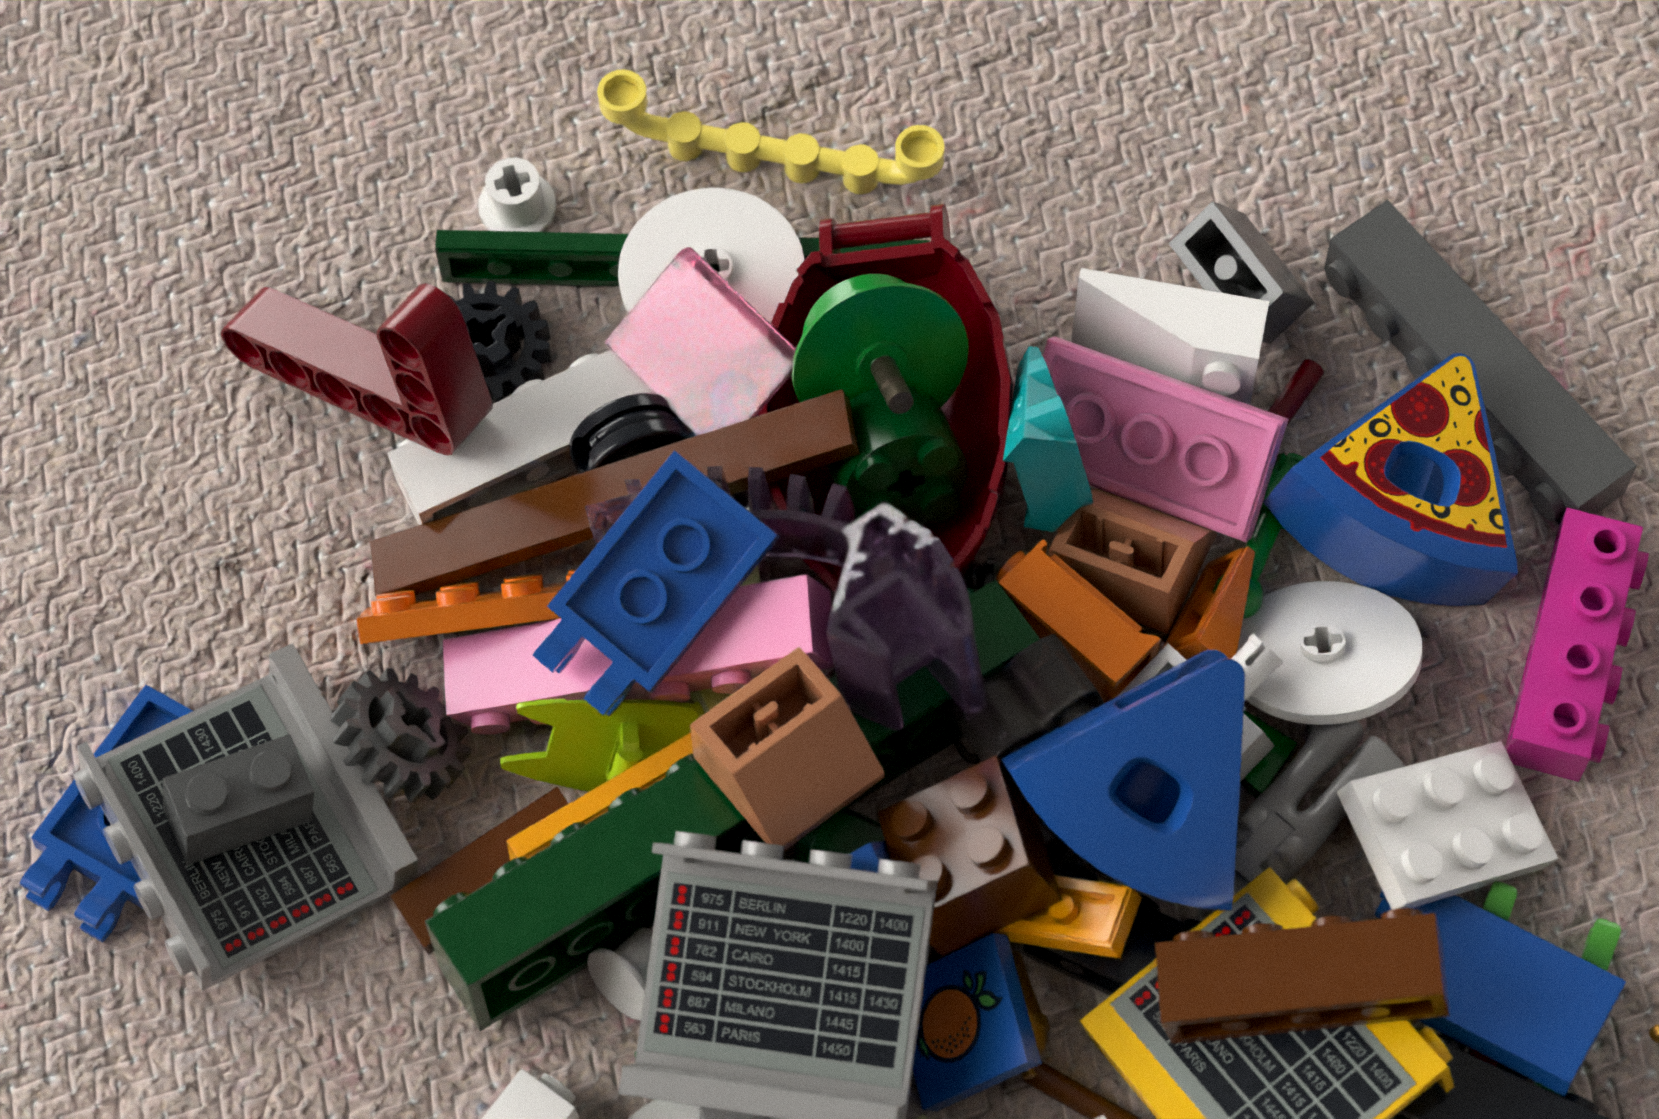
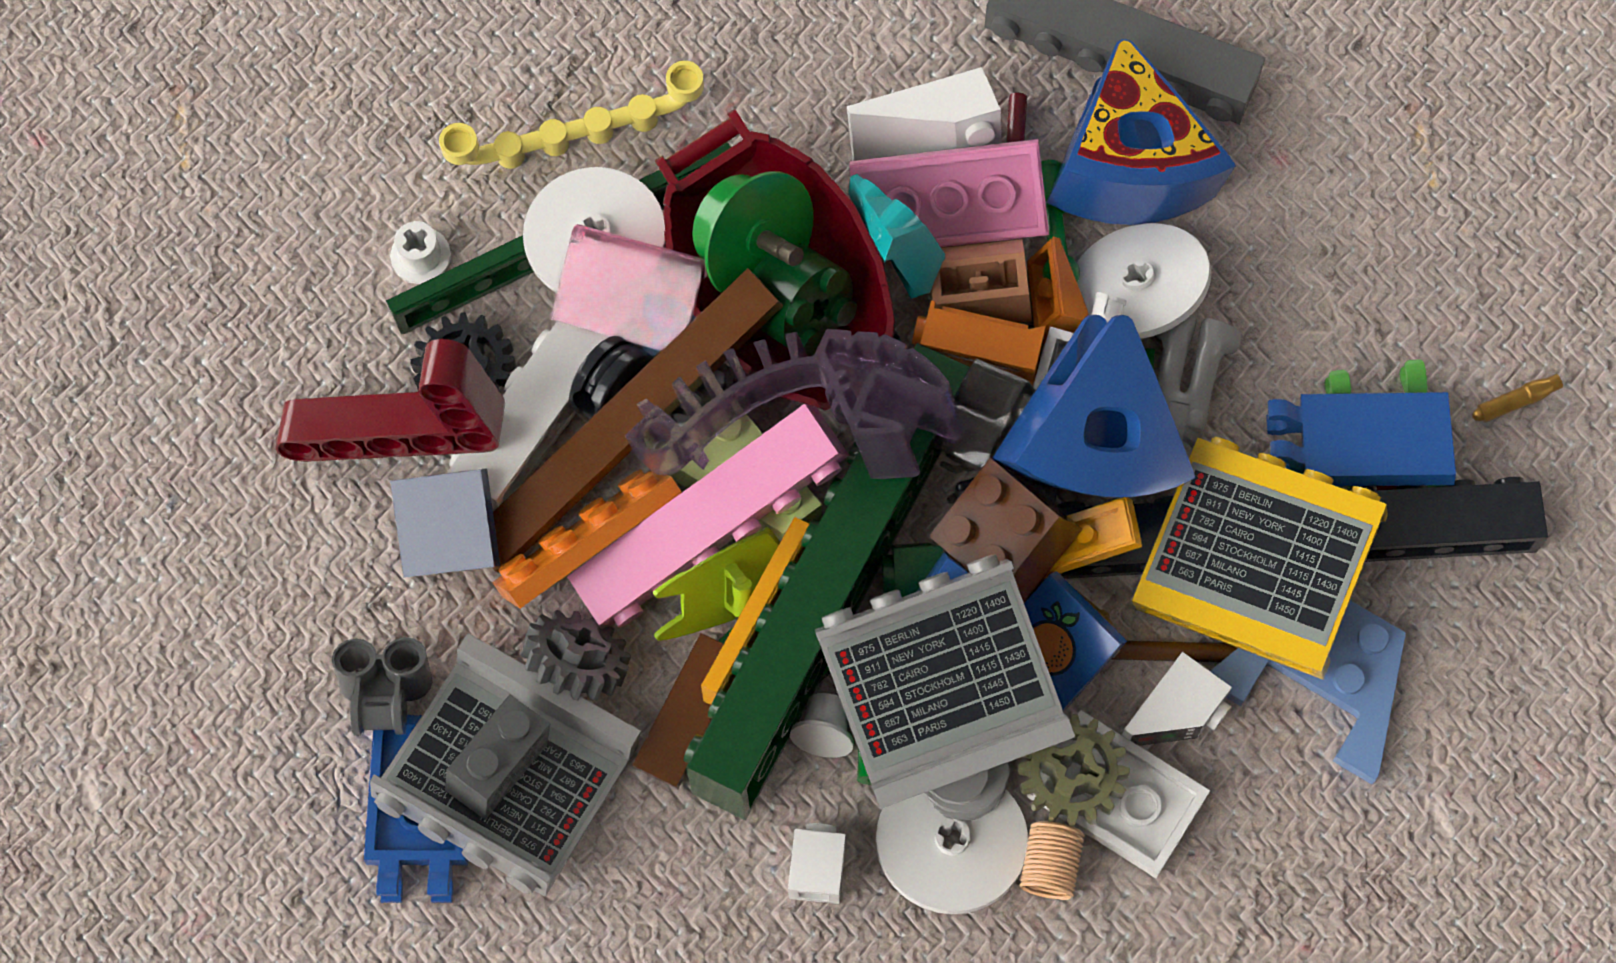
camera: 30 degrees left, 5 degrees up
blue tile [532,450,780,716] -> none
nougat slope [690,646,885,851] -> none
reddish brown brick [1155,908,1450,1044] -> none
dark grey brick [1169,201,1315,344] -> none
white plate [1337,741,1559,910] -> none
dark pink brick [1505,507,1649,782] -> none
none -> dark grey piece [332,637,433,736]
none -> tile [390,468,500,578]

